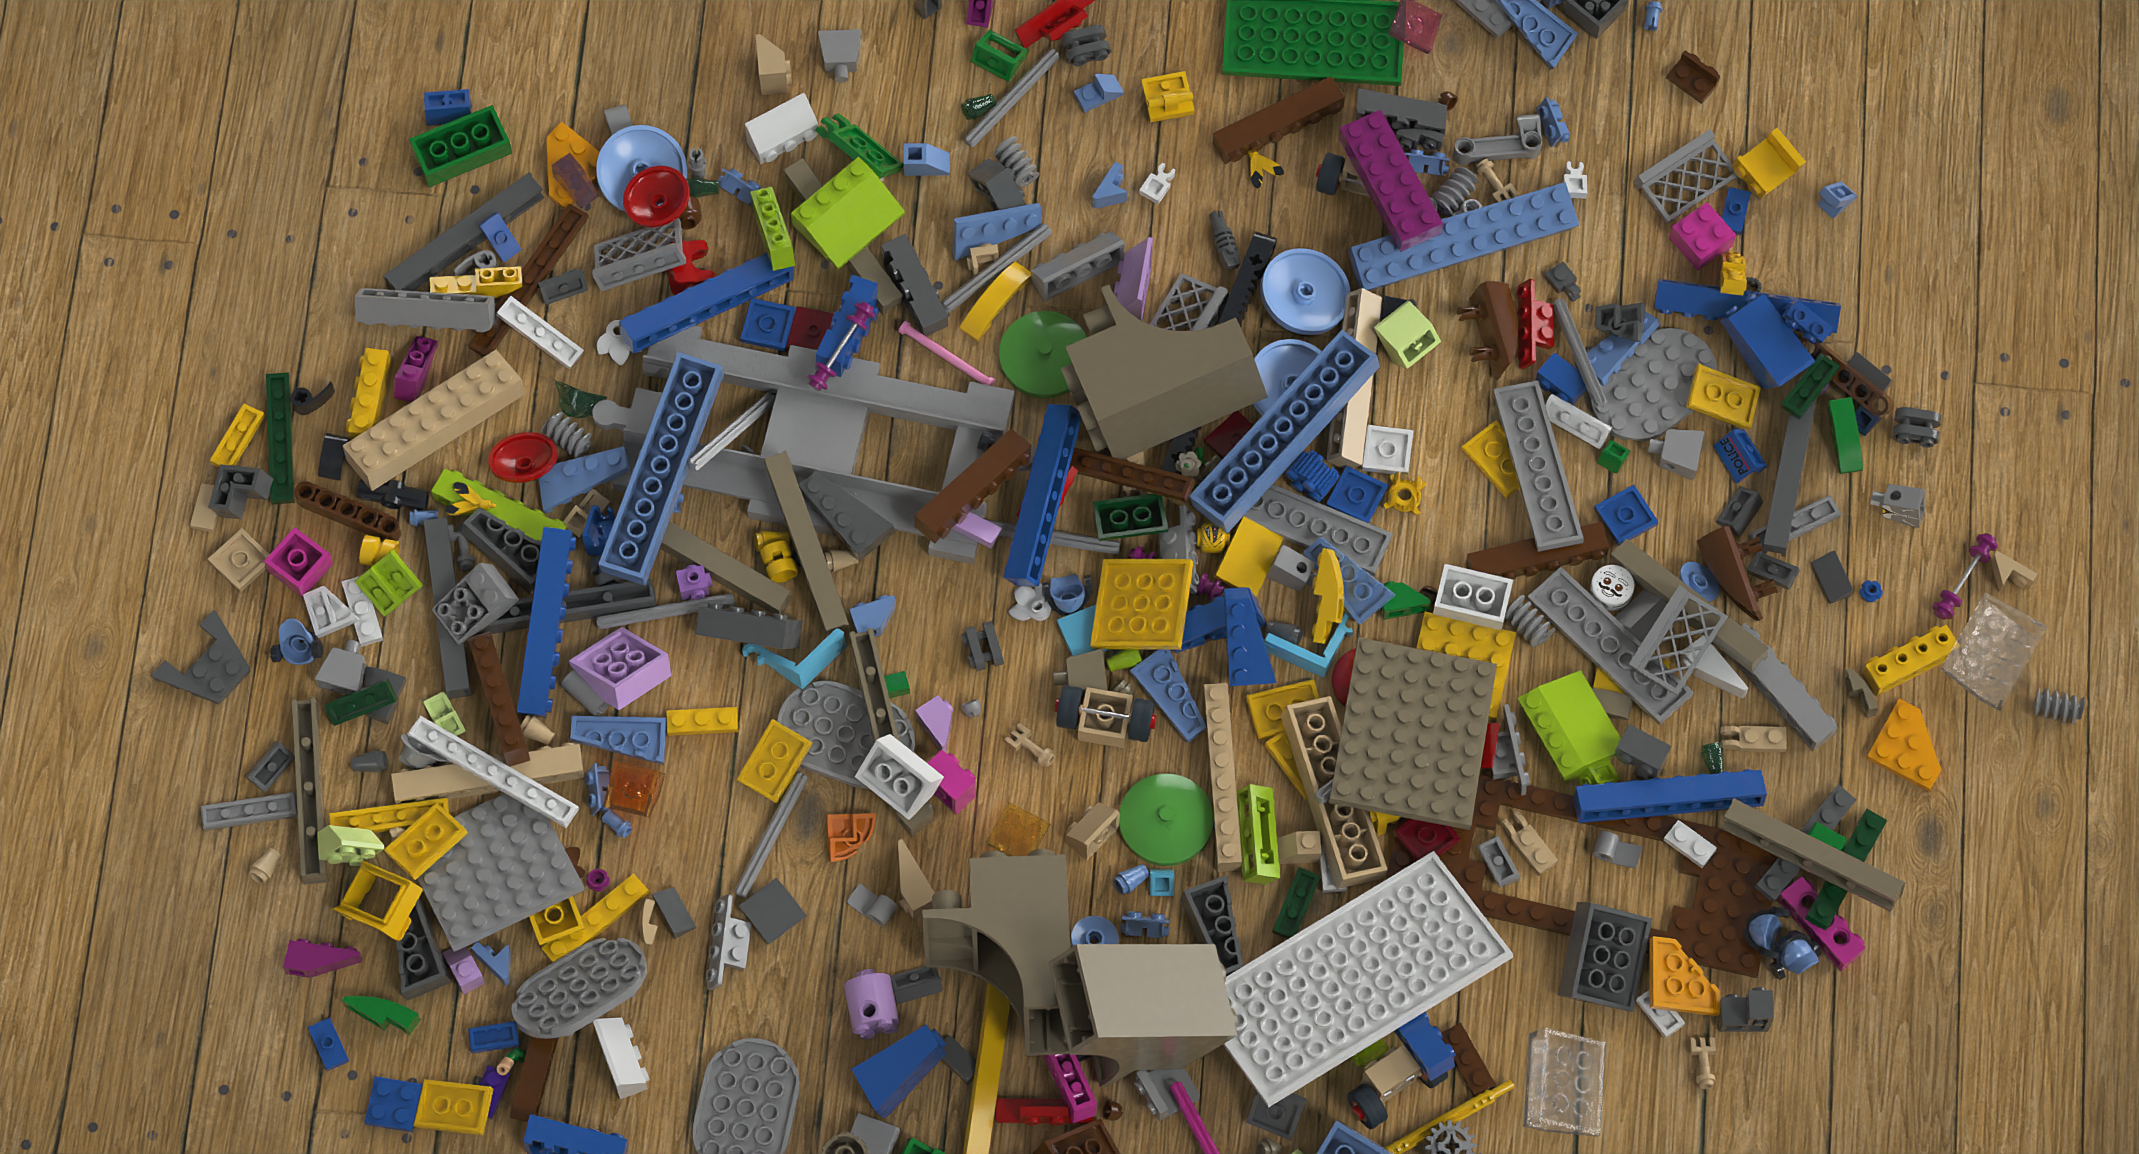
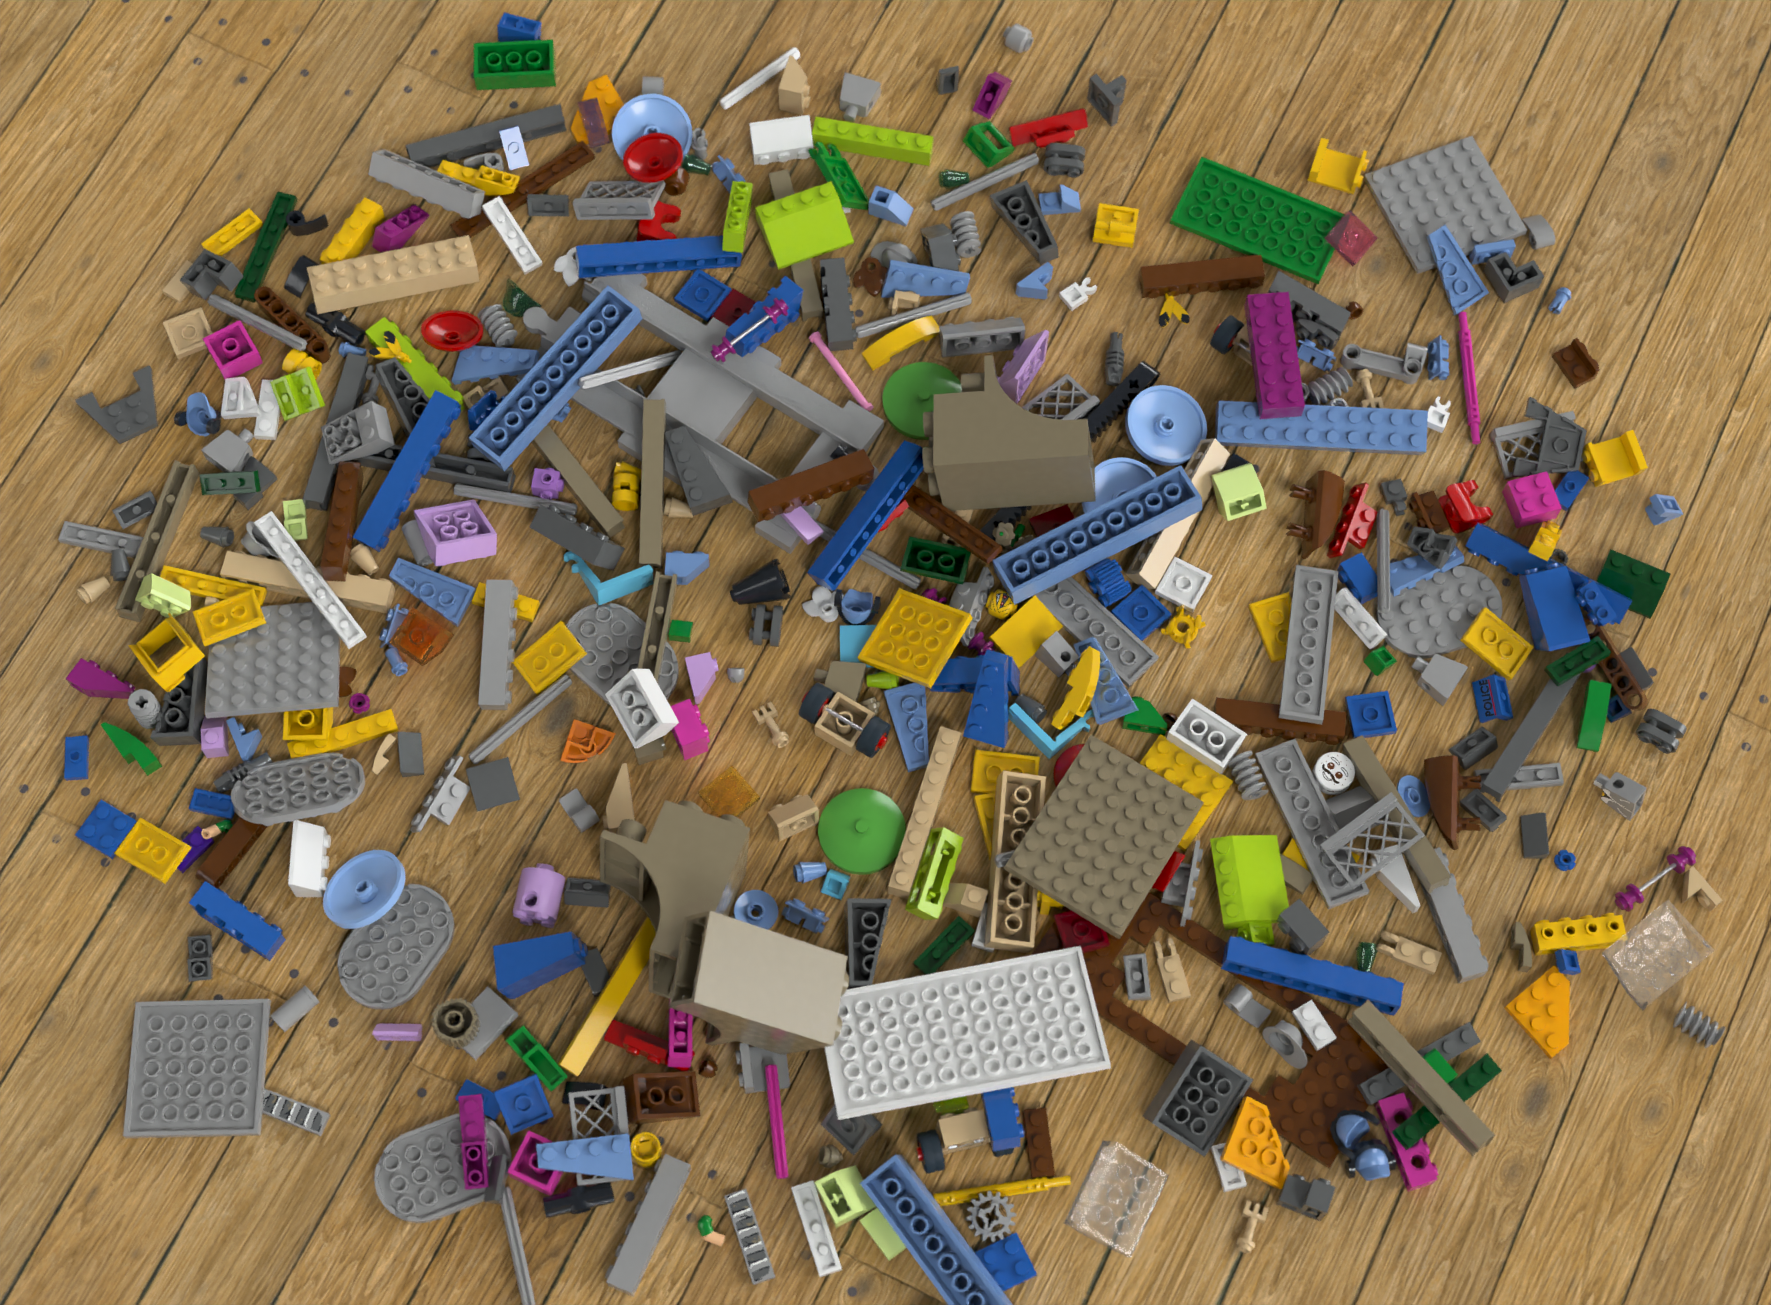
camera: 20 degrees right, 0 degrees up
none -> dark grey cone [110,549,131,581]
none -> light grey piece [128,689,162,729]
none -> light grey axle [207,294,307,351]
none -> dark grey hinge [213,752,273,793]
none -> light blue dish [323,850,406,929]
none -> light grey brick [478,580,518,710]
none -> white axle [720,47,800,109]
none -> black cone [730,559,791,605]
none -> lime brick [812,117,934,166]
none -> reddish brown plate [853,257,888,297]
none -> light grey piece [871,241,917,268]
none -> dark grey wedge [990,180,1059,265]
none -> light grey piece [1262,1020,1307,1069]
none -> reddish brown bracket [1408,490,1450,534]
none -> red piece [1438,480,1494,534]
none -> dark pink axle [1458,312,1481,444]
none -> dark grey wing [1512,397,1587,477]
none -> blue plate [1555,949,1581,975]
none -> dark green slope [1596,549,1671,619]

